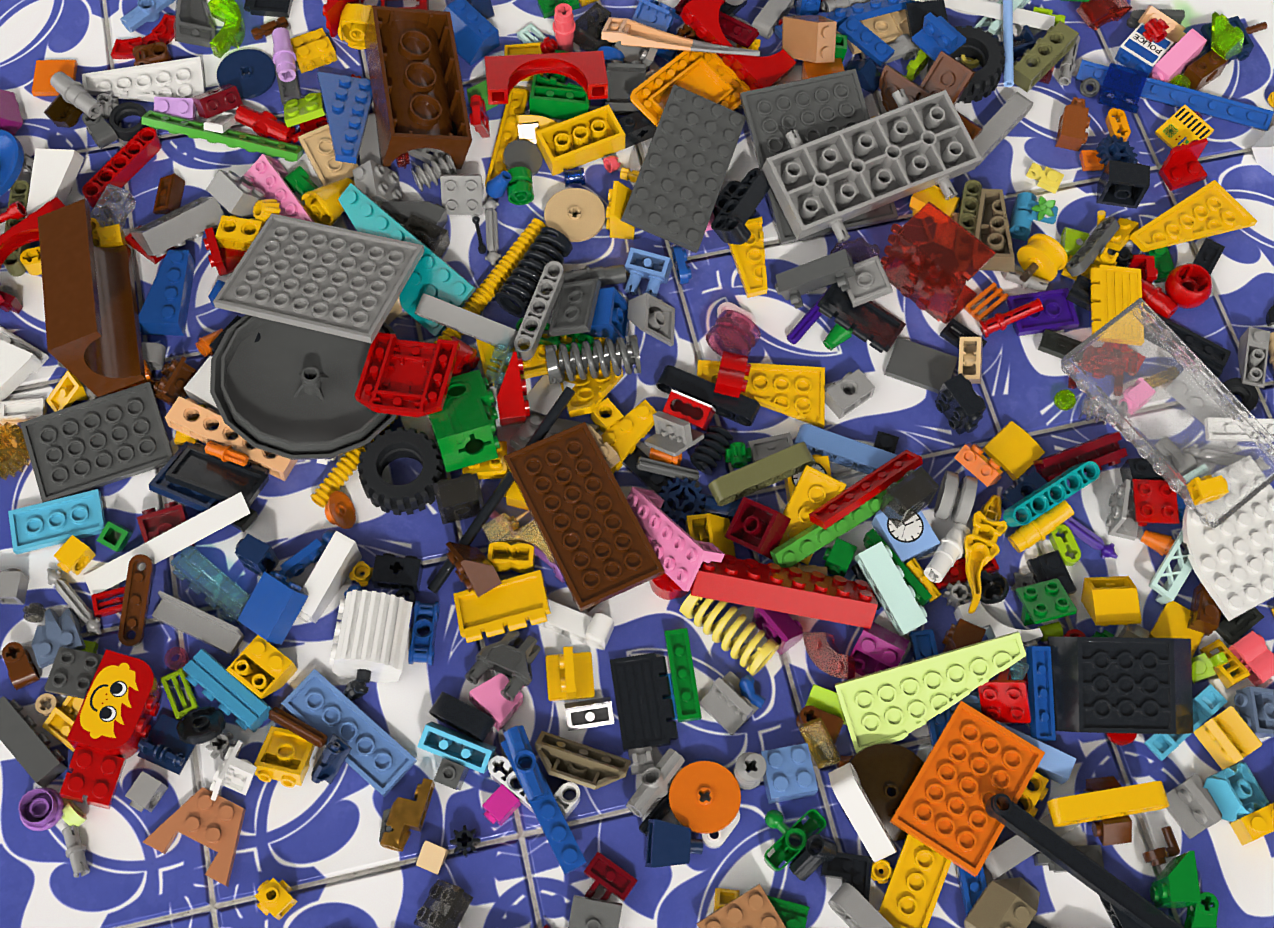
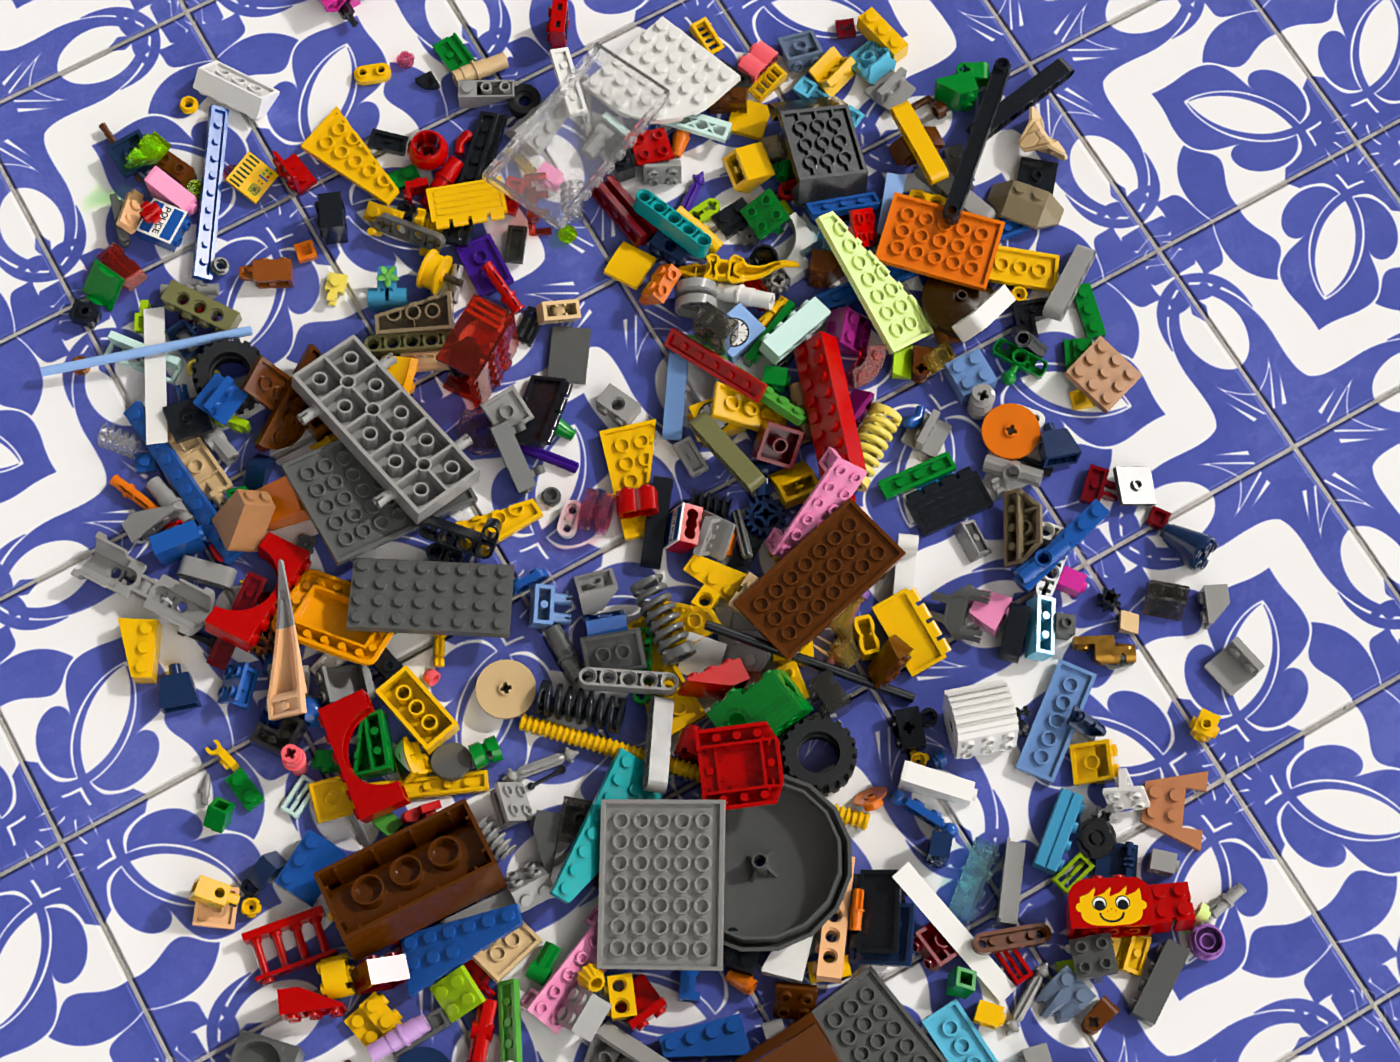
camera: 105 degrees left, 5 degrees up
clear smoke plate [23,603,46,623] -> none
tan bush [35,693,60,717] -> none
clear pink plate [164,647,189,670] -> none
yellow slope [226,635,298,699] -> none
blue brick [237,571,308,645] -> none
reddish brown axle [269,707,328,748] -> none
yellow cone [301,178,355,226] -> none
blue piece [408,600,440,666] -> none
clear light blue hinge [485,344,513,390] -> none
blue cone [486,171,512,198] -> none
red plate [540,37,558,54] -> none
yellow bracket [545,646,595,701] -> none
clear blue bush [563,168,585,187] -> none
yellow slope [606,181,635,240] -> none
green gear [725,442,752,468] -> none
blue plate [837,15,895,67] -> none
black plate [873,431,899,454] -> none
black brick [935,373,986,435] -> none
light grey beam [972,92,1033,166] -> none
lime piece [1060,227,1096,262] -> none
dark blue gear [1096,135,1138,168] -> none
clear blue bracket [1097,63,1148,114] -> none
light orange beam [1105,108,1131,142] -> none
yellow brick [1186,475,1229,506] -> none
lime plate [1191,652,1229,684] -> none
none -> brick [351,952,410,995]
none -> red arm [455,130,474,156]
none -> dark grey plate [541,487,561,506]

